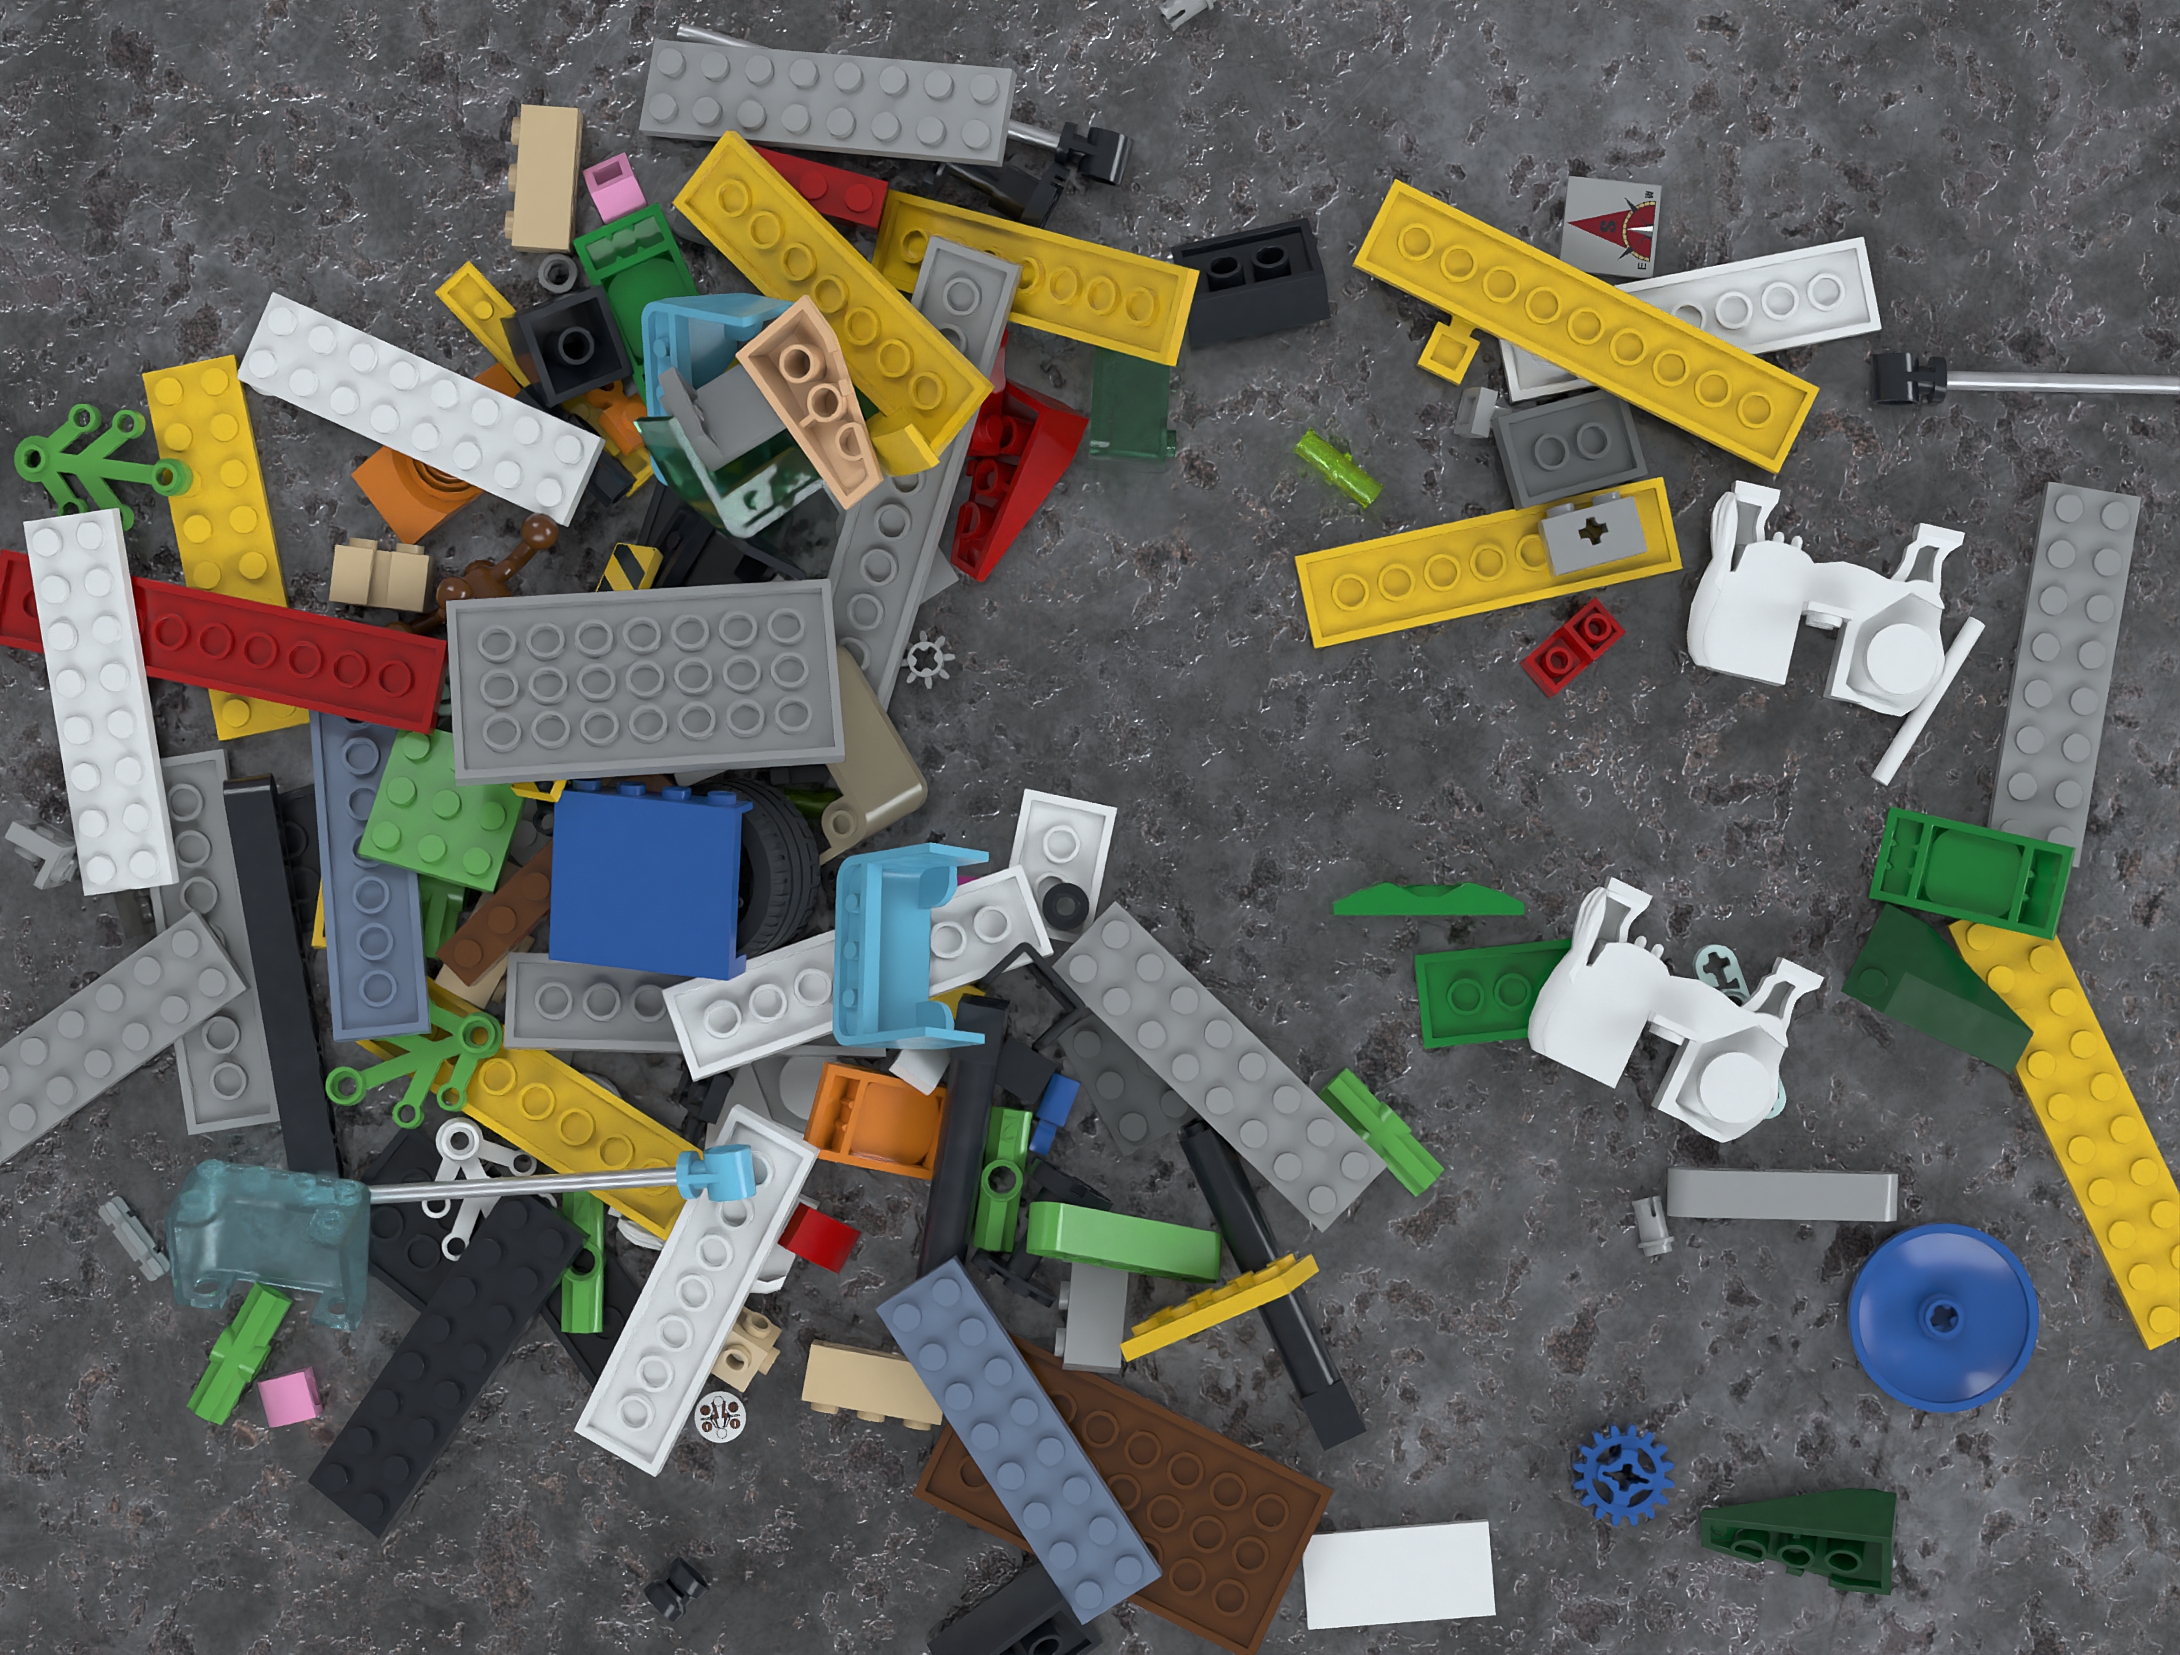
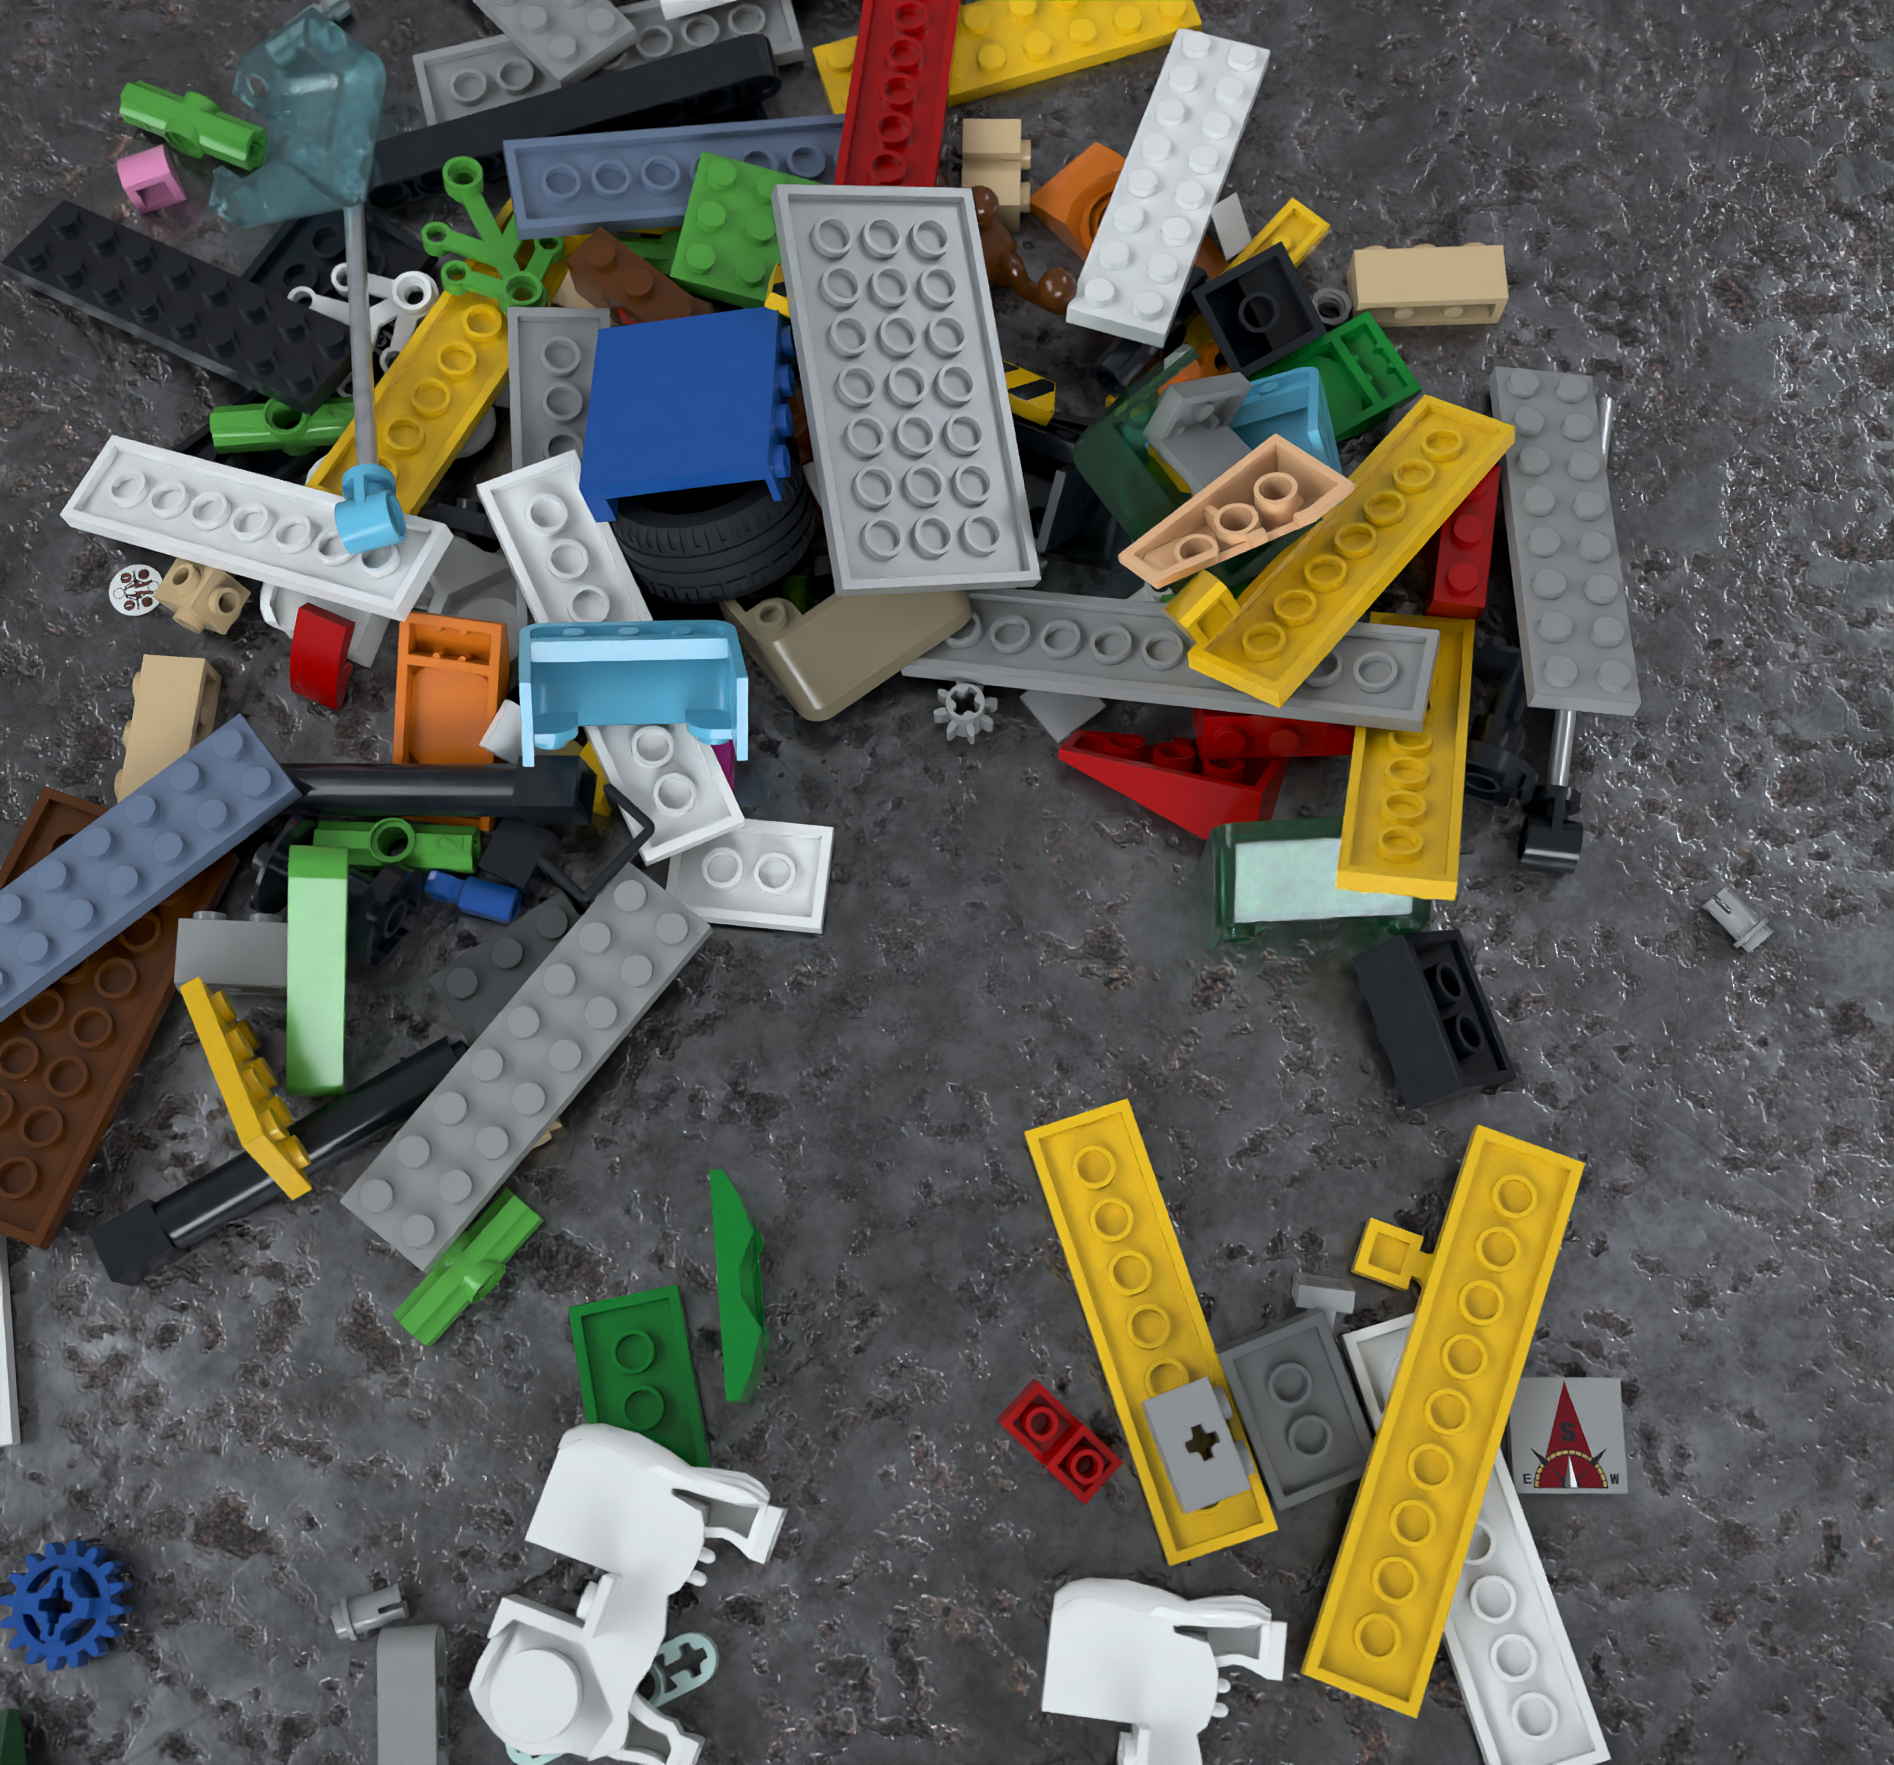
camera: 90 degrees right, 15 degrees down
bright pink brick [582,152,649,225] -> none
black plate [1042,883,1089,930] -> none
clear neon green pin [1292,427,1384,509] -> none
none -> white sticker [1211,192,1252,261]

